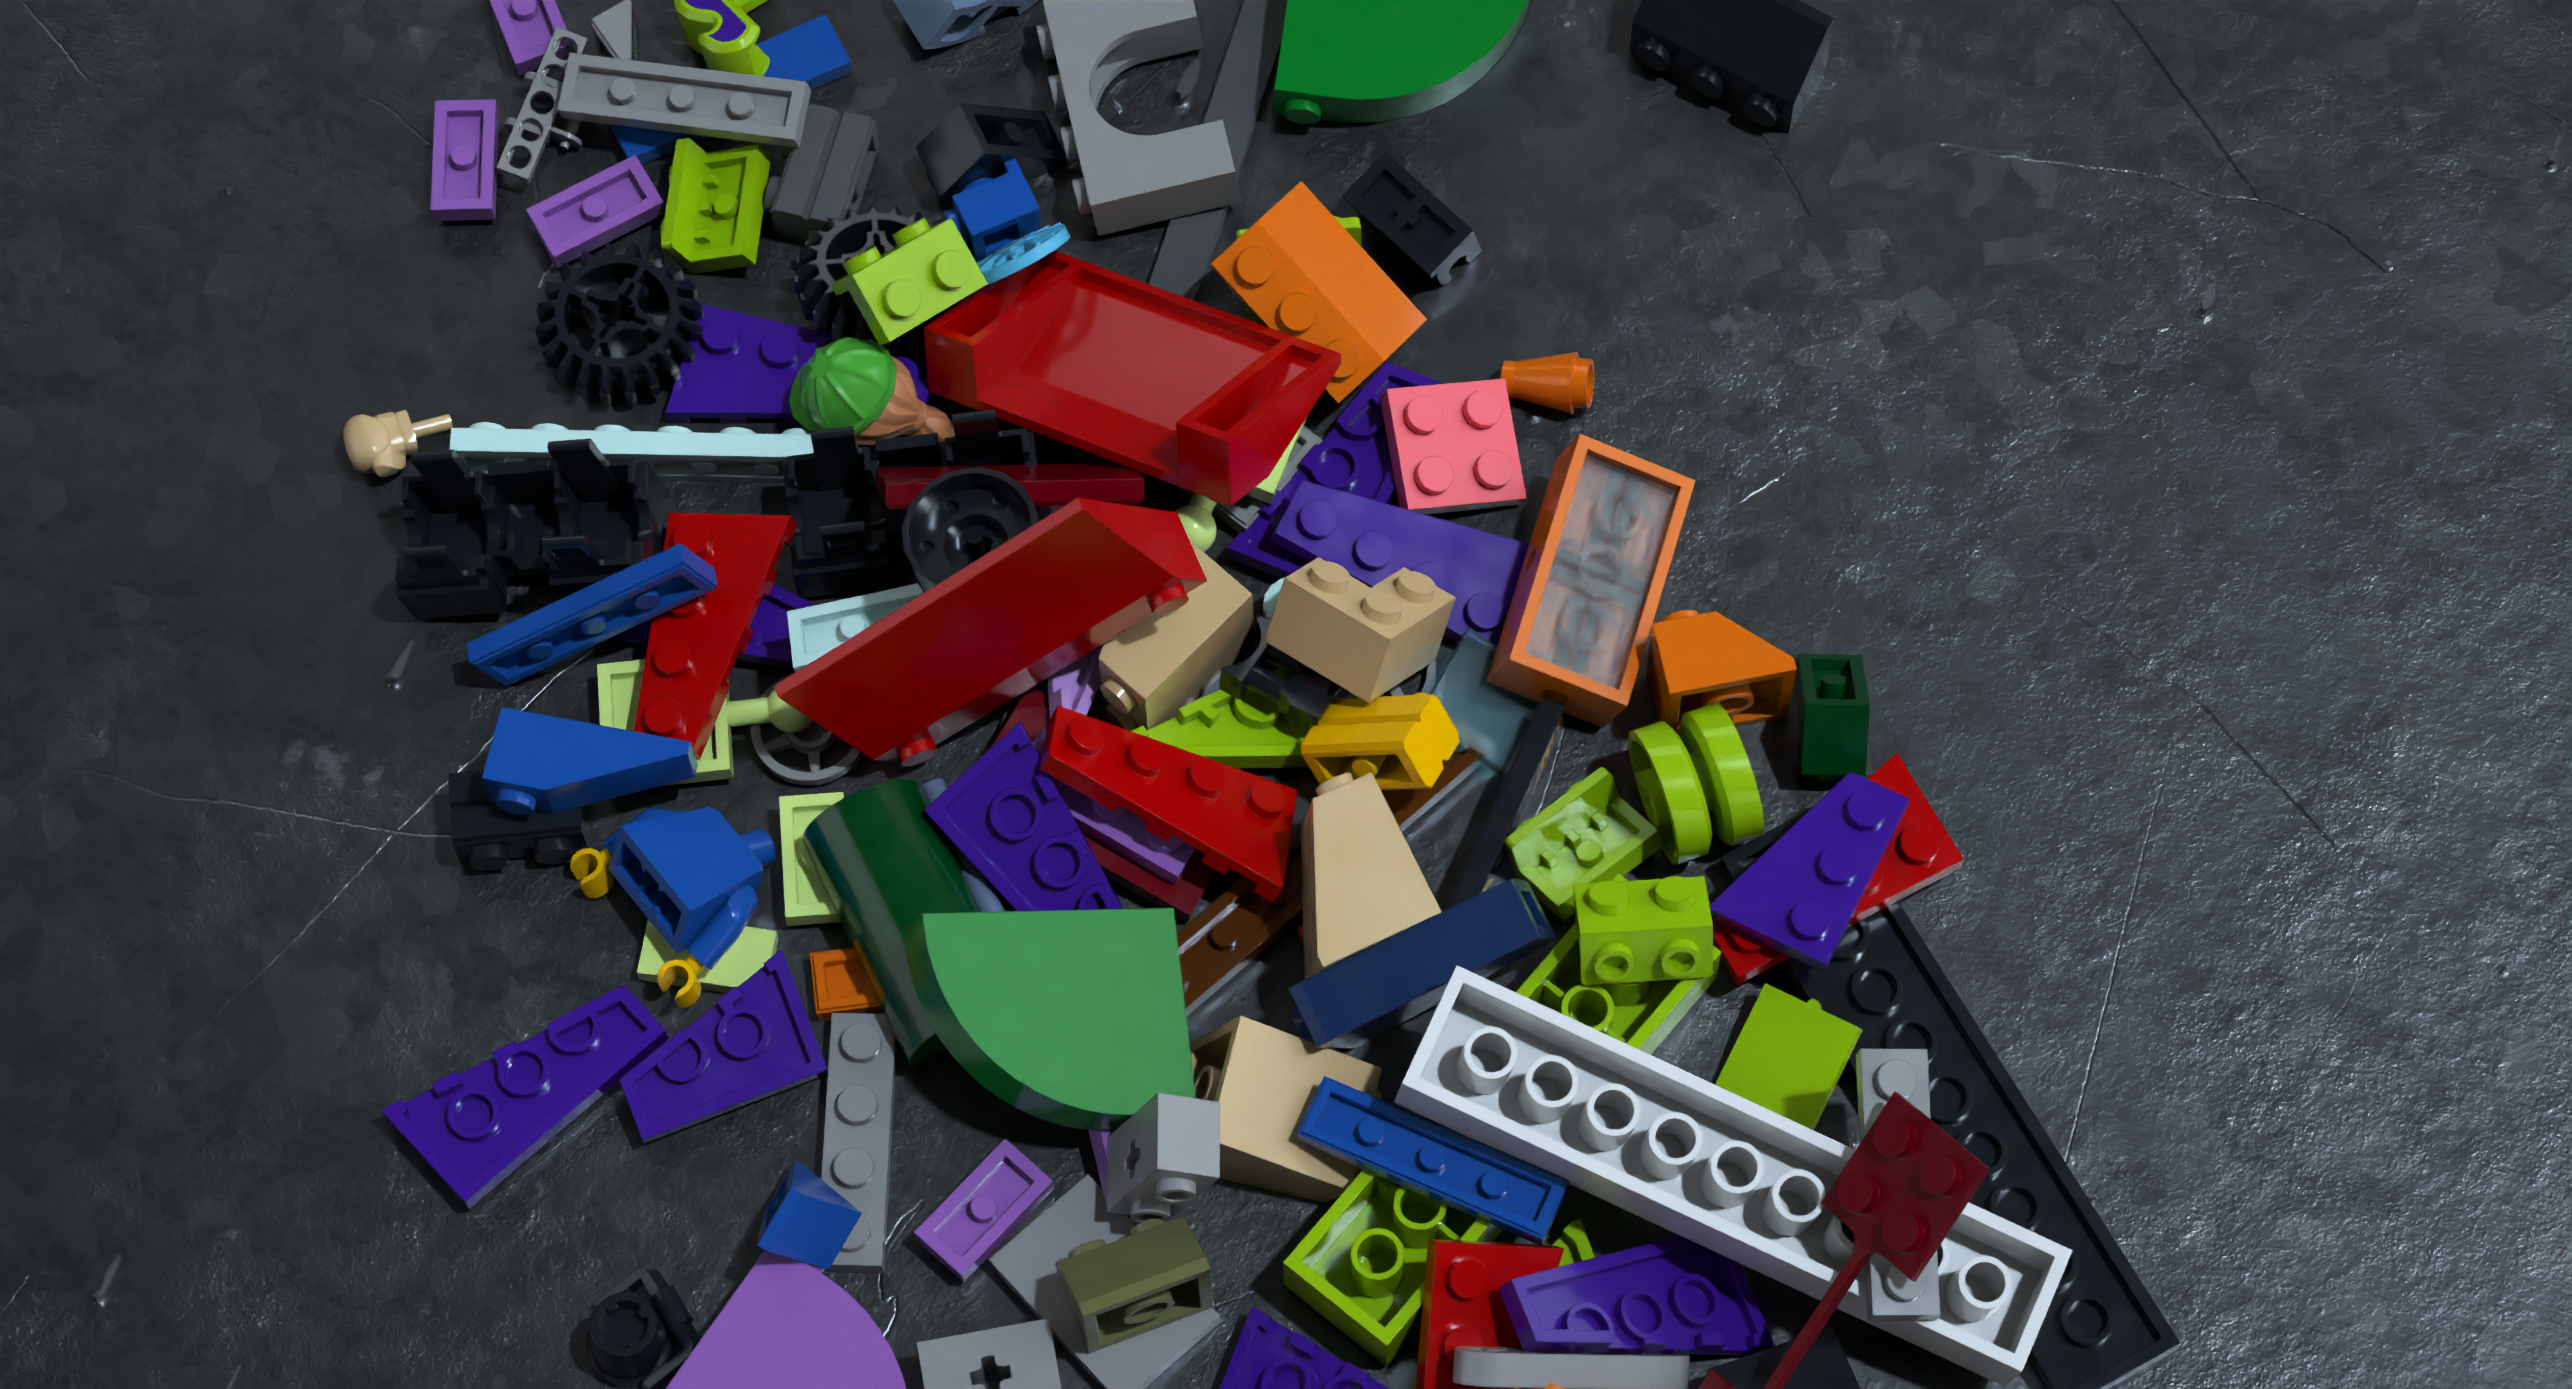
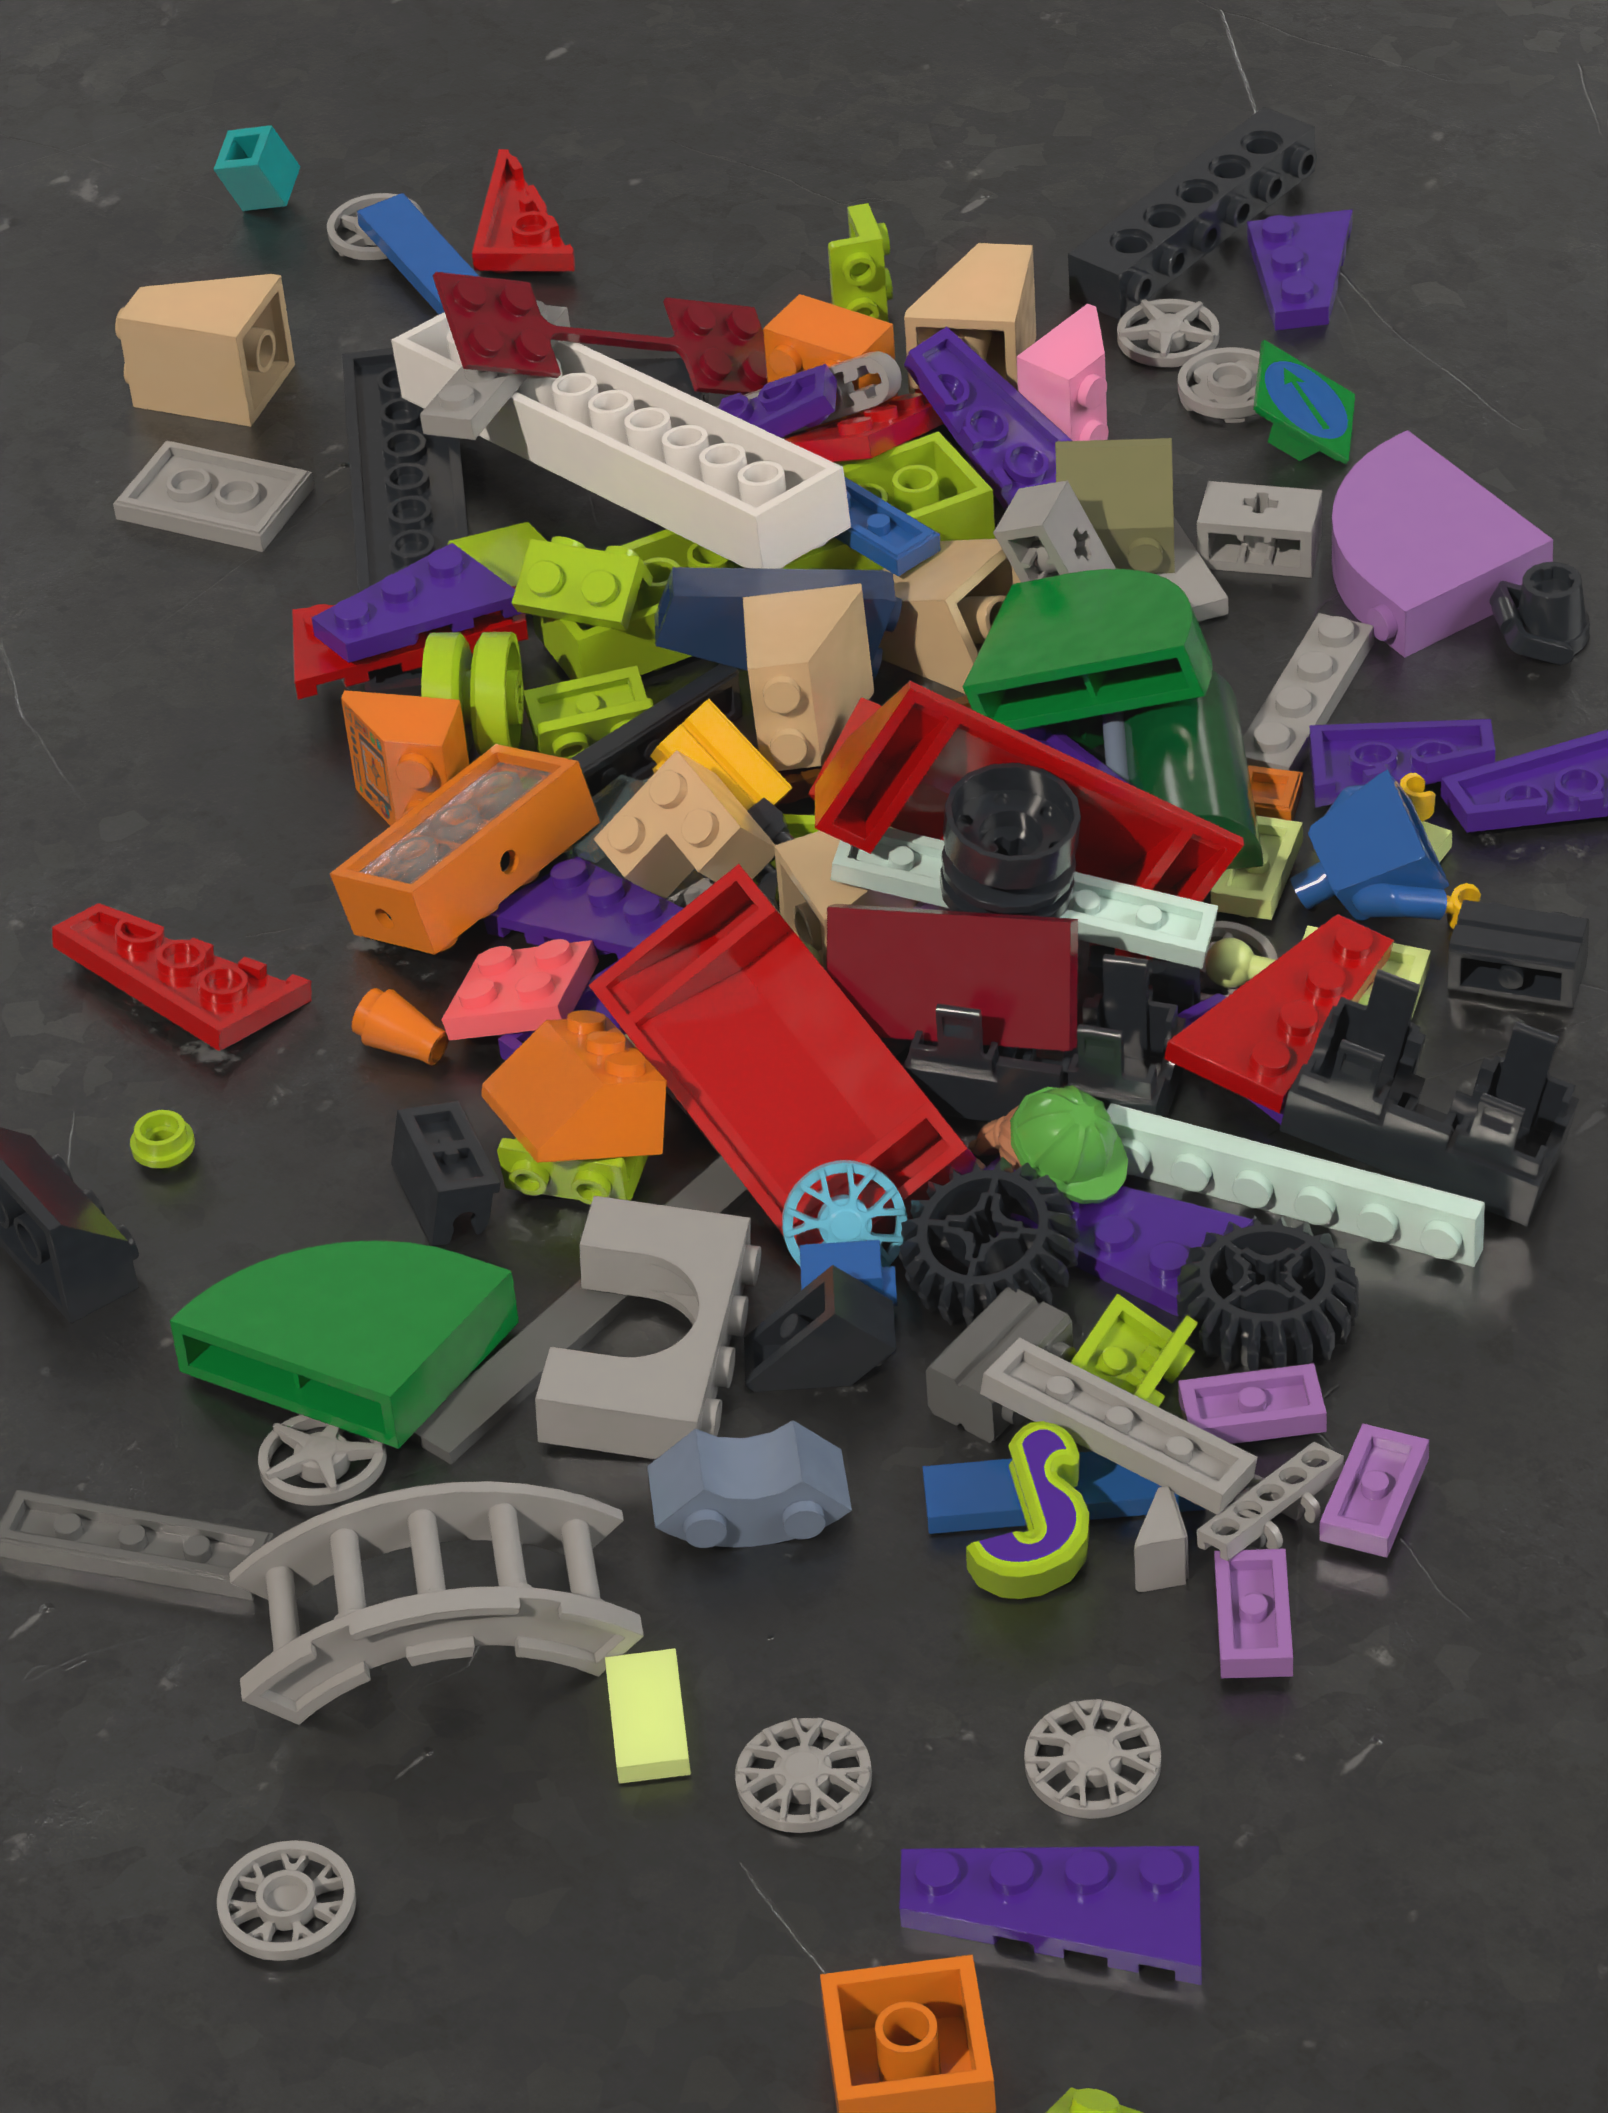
camera: 155 degrees left, 25 degrees down
tan piece [343,410,453,478] -> none
blue tile [466,543,718,686] -> none
blue slope [482,707,698,816] -> none
blue slope [757,1160,862,1270] -> none
lime bracket [830,217,988,346] -> none
medium lavender plate [914,1138,1054,1283] -> none
dark green slope [1797,654,1870,782] -> none
none -> red wing [52,903,312,1052]
none -> light grey tile [113,440,314,552]
none -> tan slope [115,274,295,427]
none -> lime plate [130,1110,195,1168]

